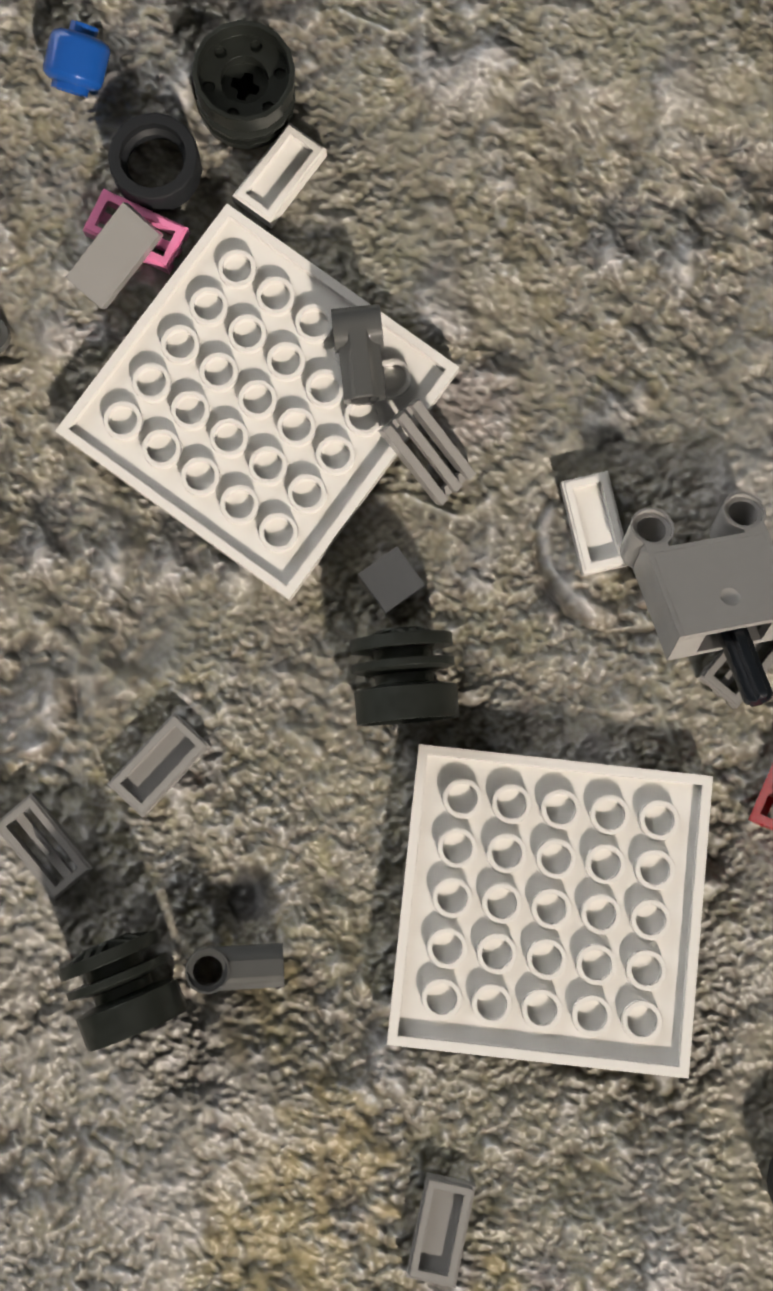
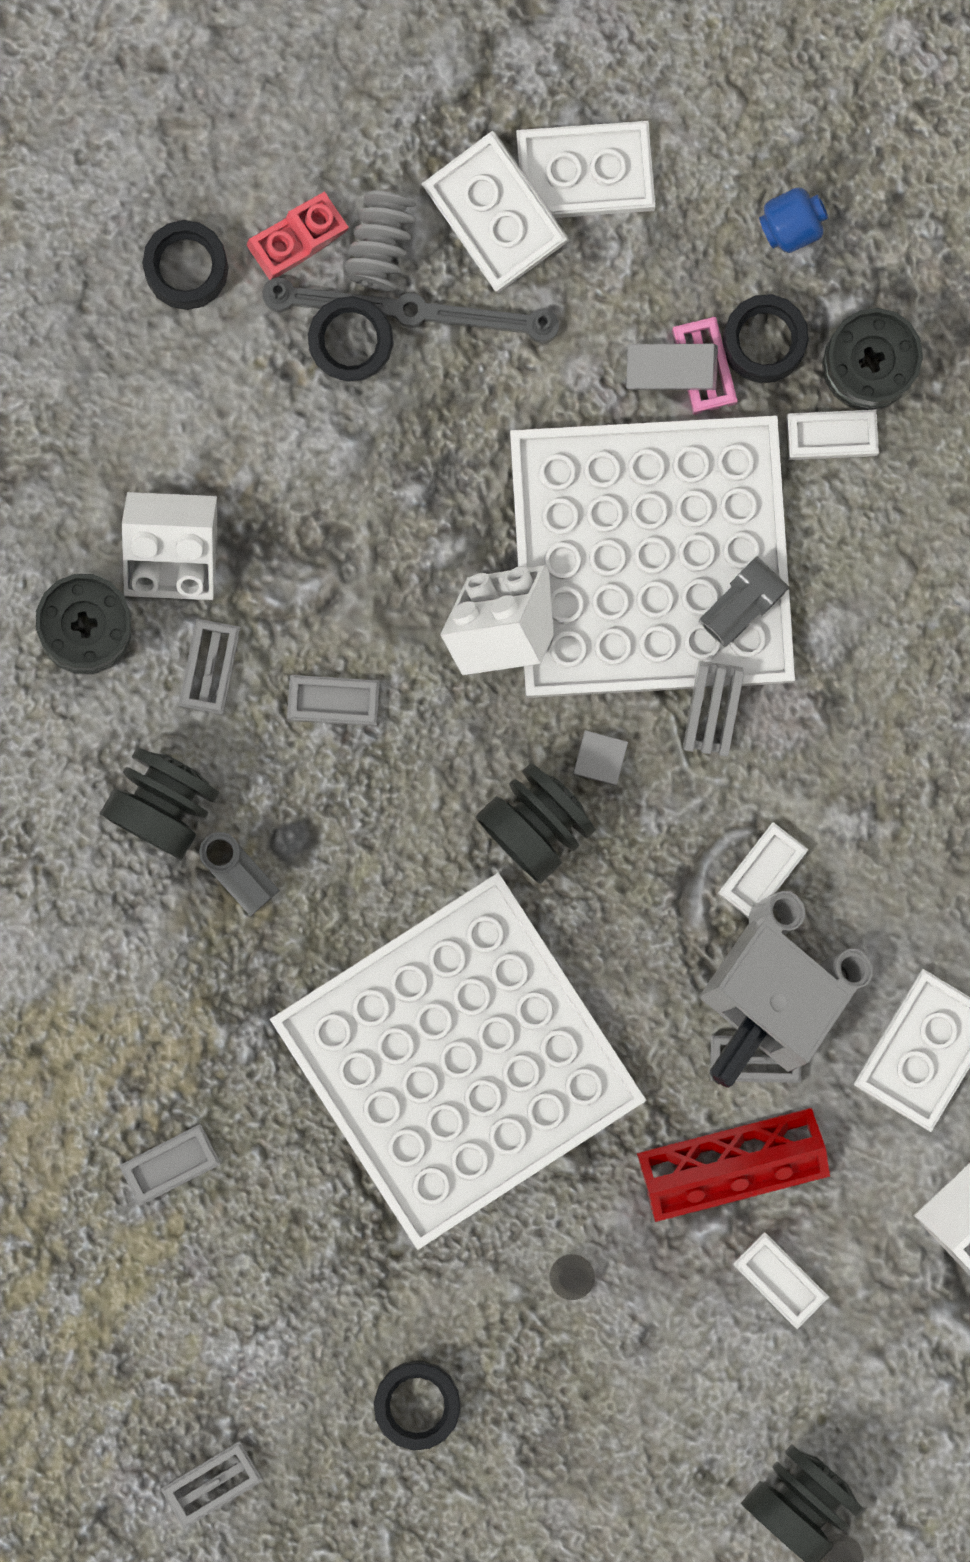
camera: 45 degrees right, 0 degrees up
none -> white slope [440,565,554,675]

